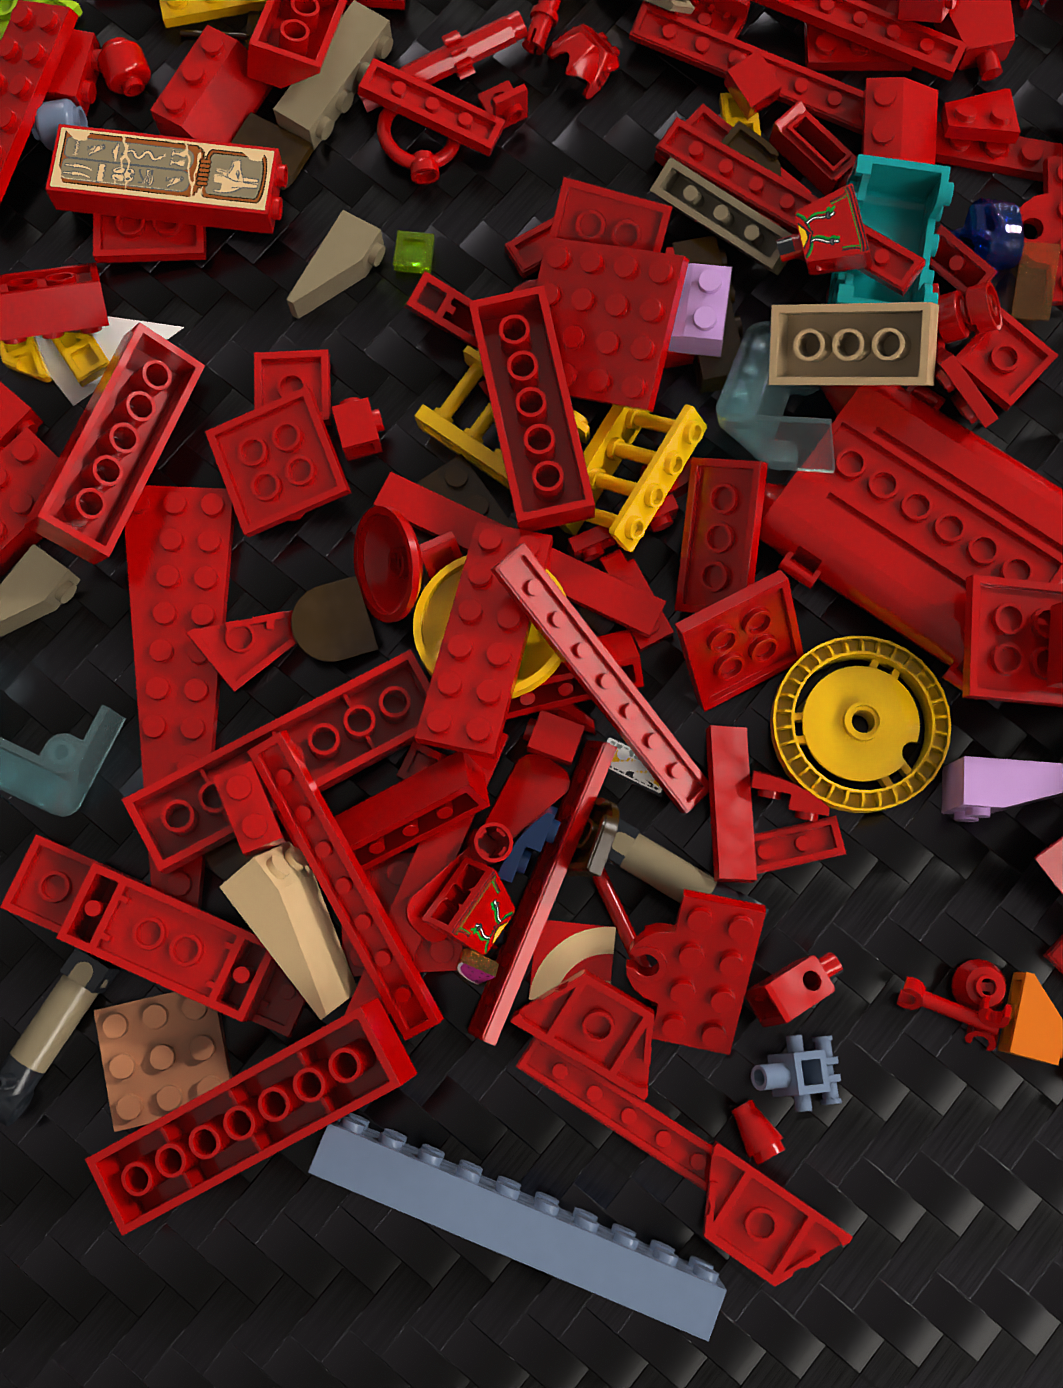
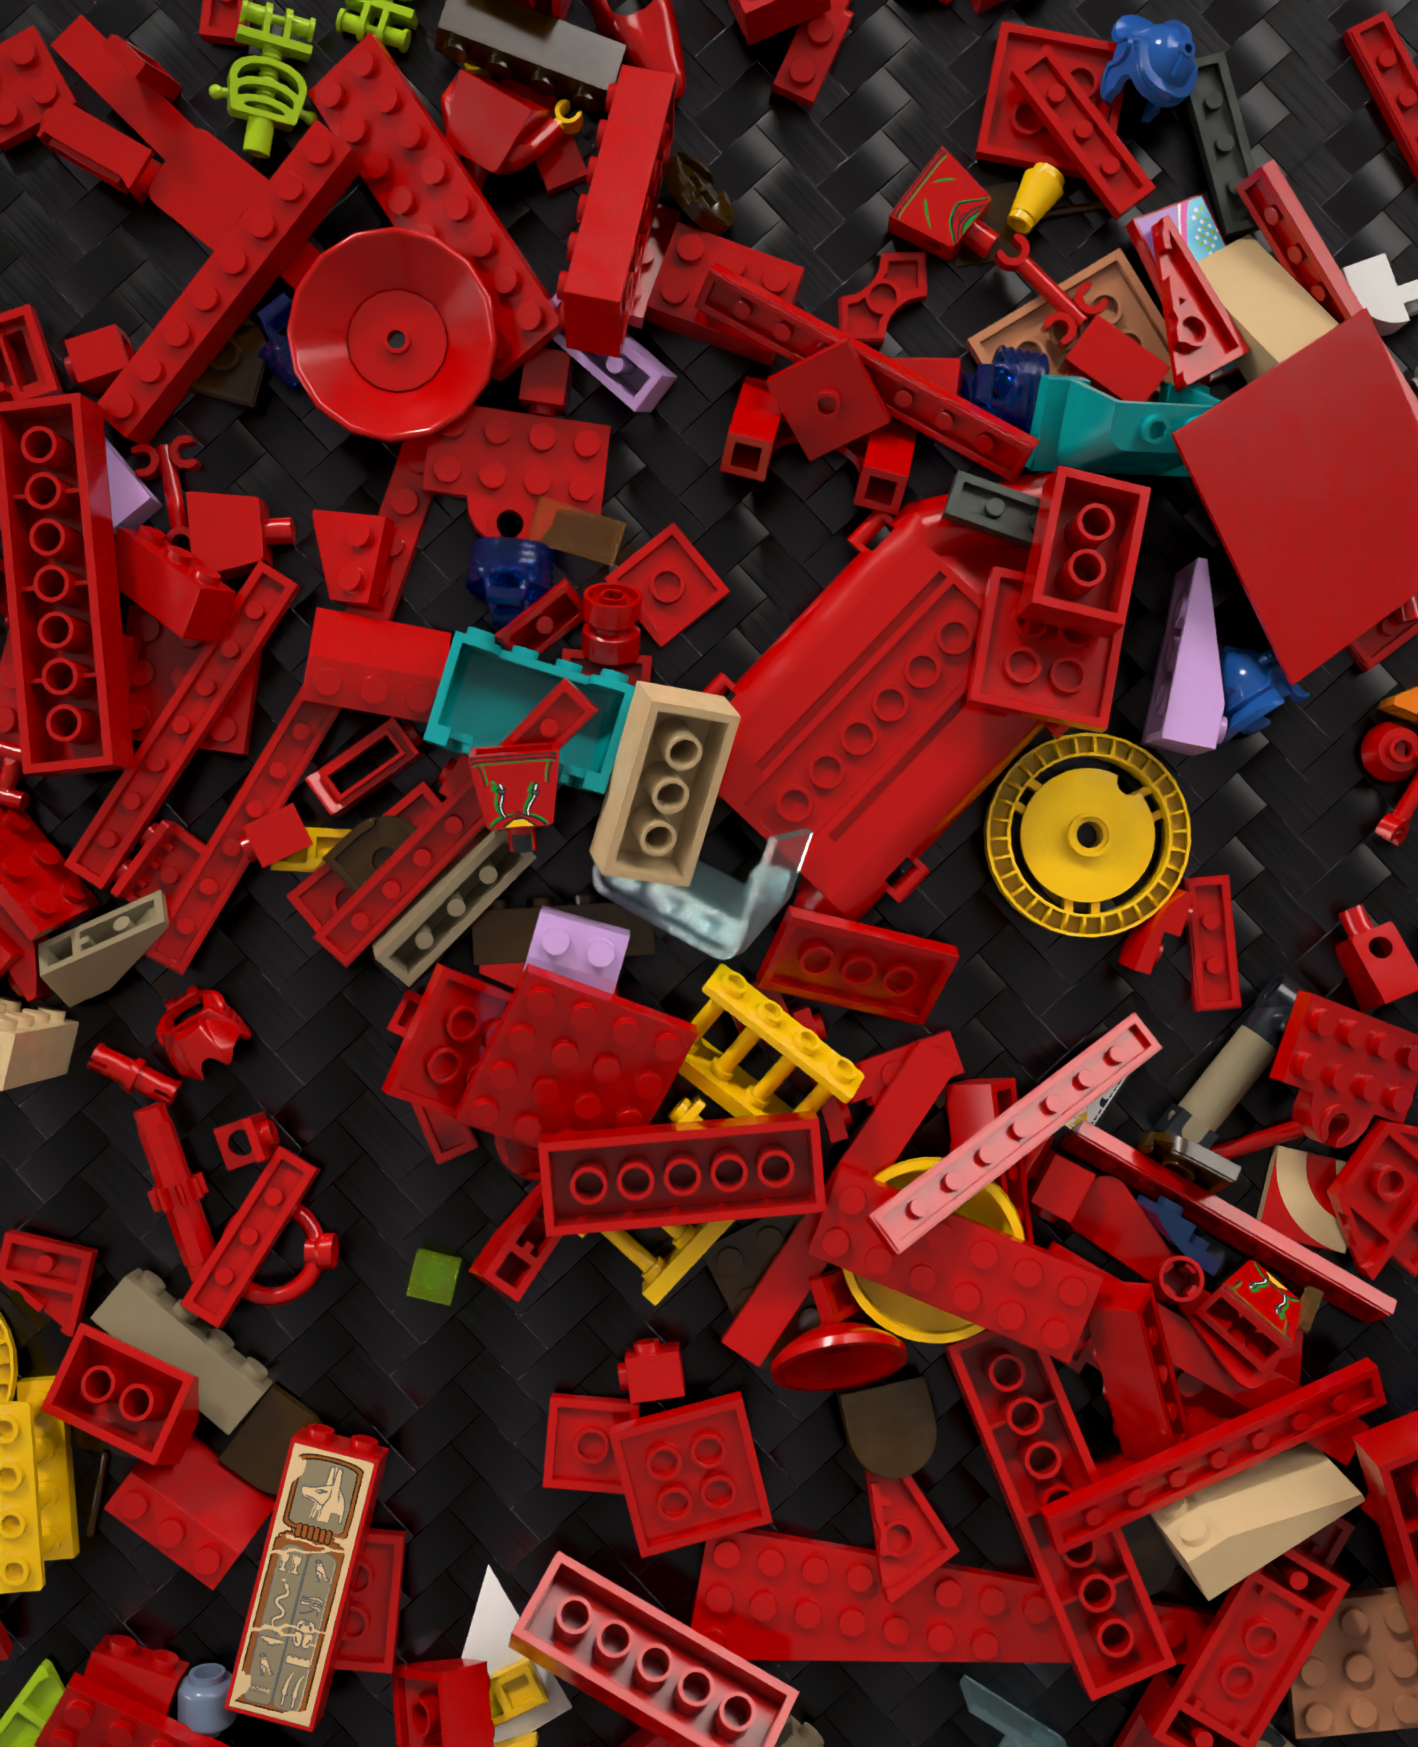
camera: 85 degrees left, 10 degrees up
red head [97,37,151,97] -> none
red brick [212,761,285,858] -> none
dark tan slope [286,210,386,319] -> none
red plate [675,570,804,712] -> none
red tile [706,725,757,883] -> none
red plate [935,347,999,428] -> none
none -> blue helmet [1219,645,1310,743]

